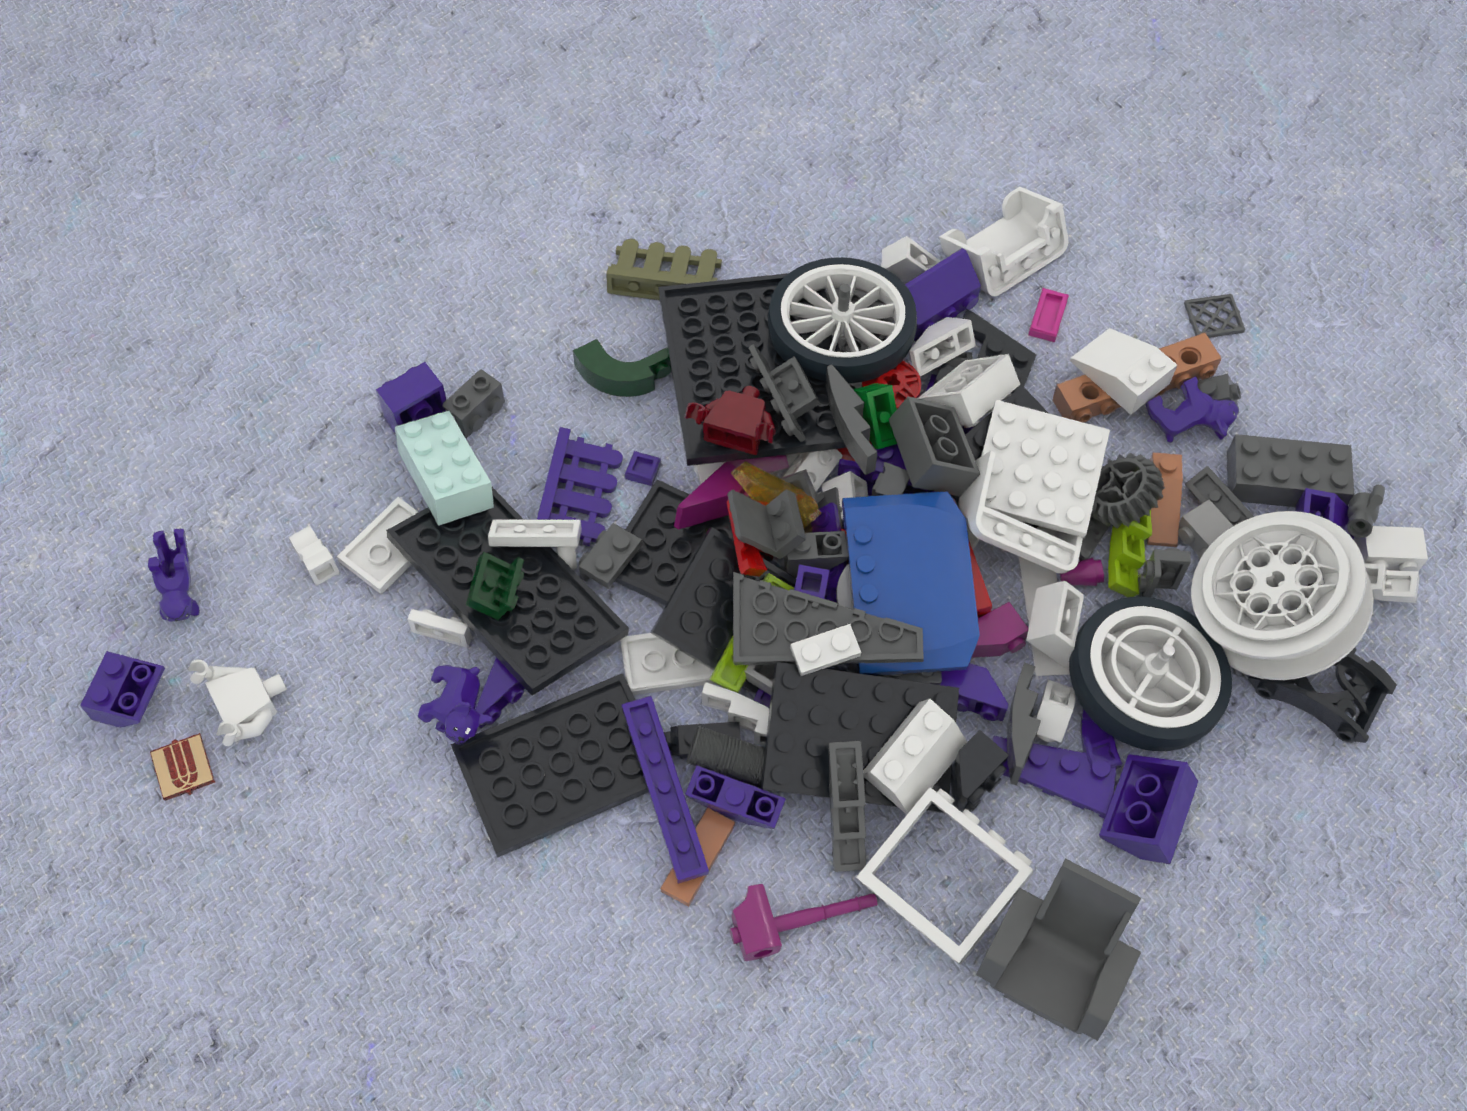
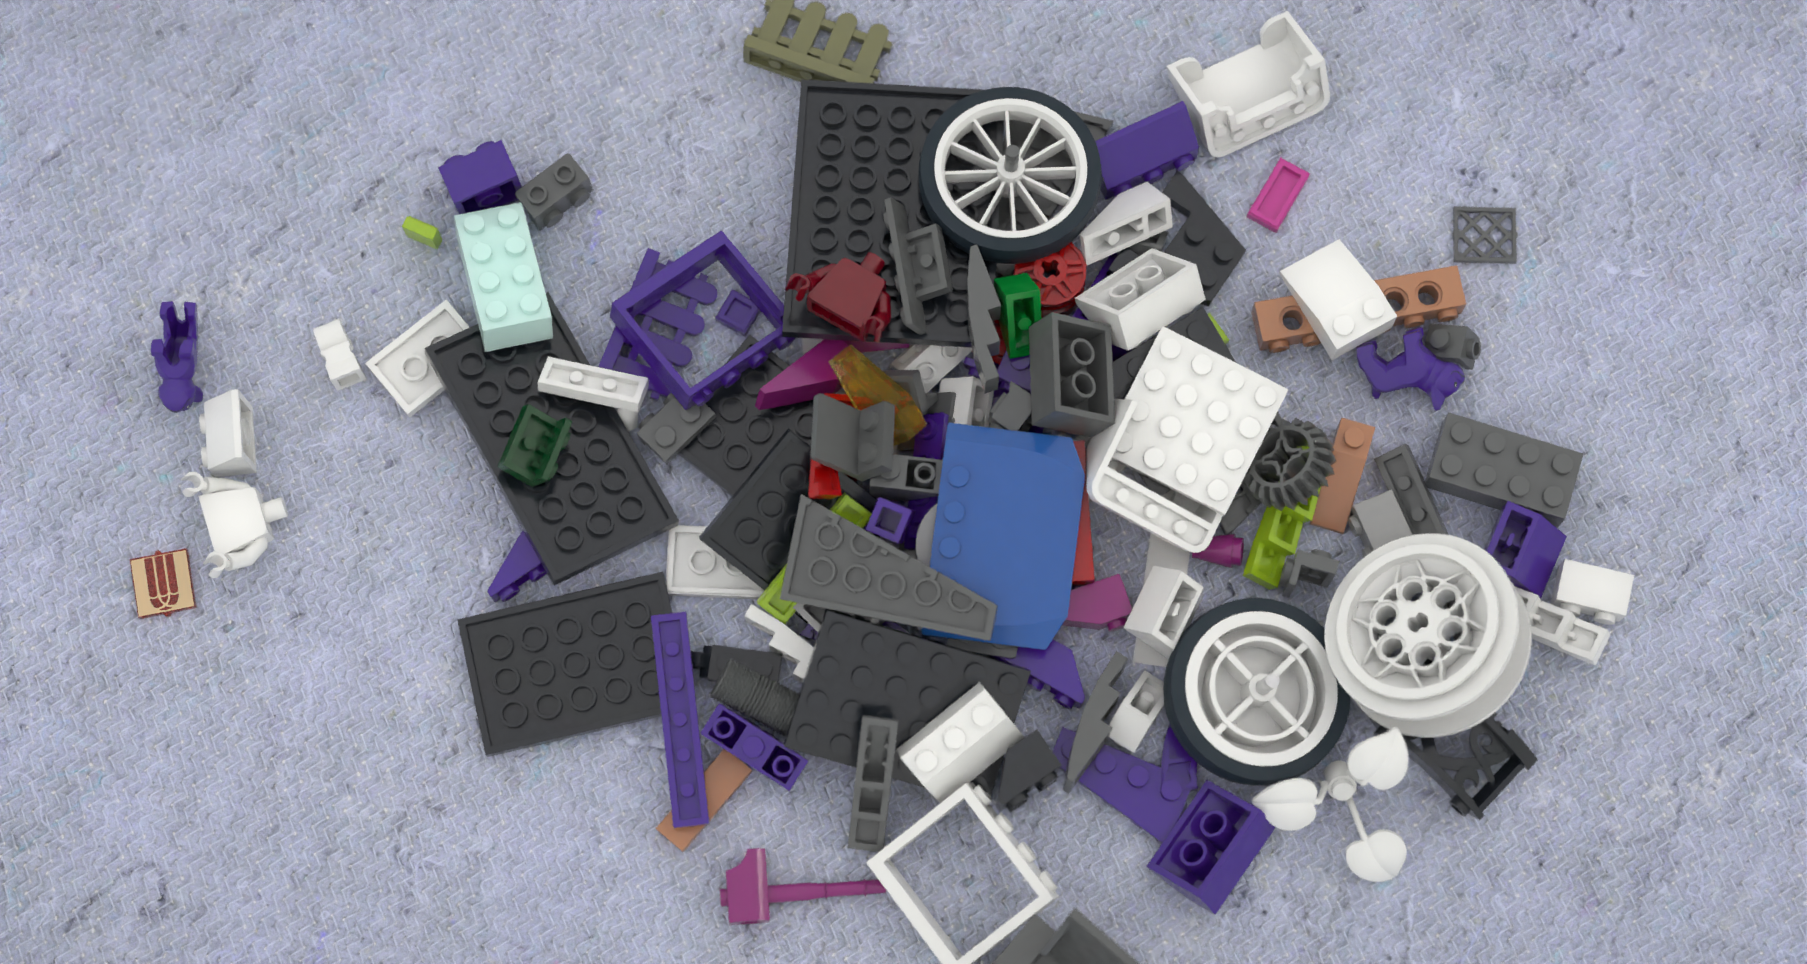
camera: 15 degrees right, 15 degrees up
dark purple slope [80,651,165,728] -> none
white plate [407,609,472,648] -> none
dark purple animal [418,665,493,745] -> none
dark green arch [573,339,671,397] -> none
white plate [790,624,861,676] -> none
white slope [881,236,941,282] -> none
dark grey piece [1347,484,1385,538] -> none
none -> white slope [199,389,257,477]
none -> lime tile [402,216,443,250]
none -> dark purple window [610,230,795,410]
none -> white plant [1252,727,1408,882]

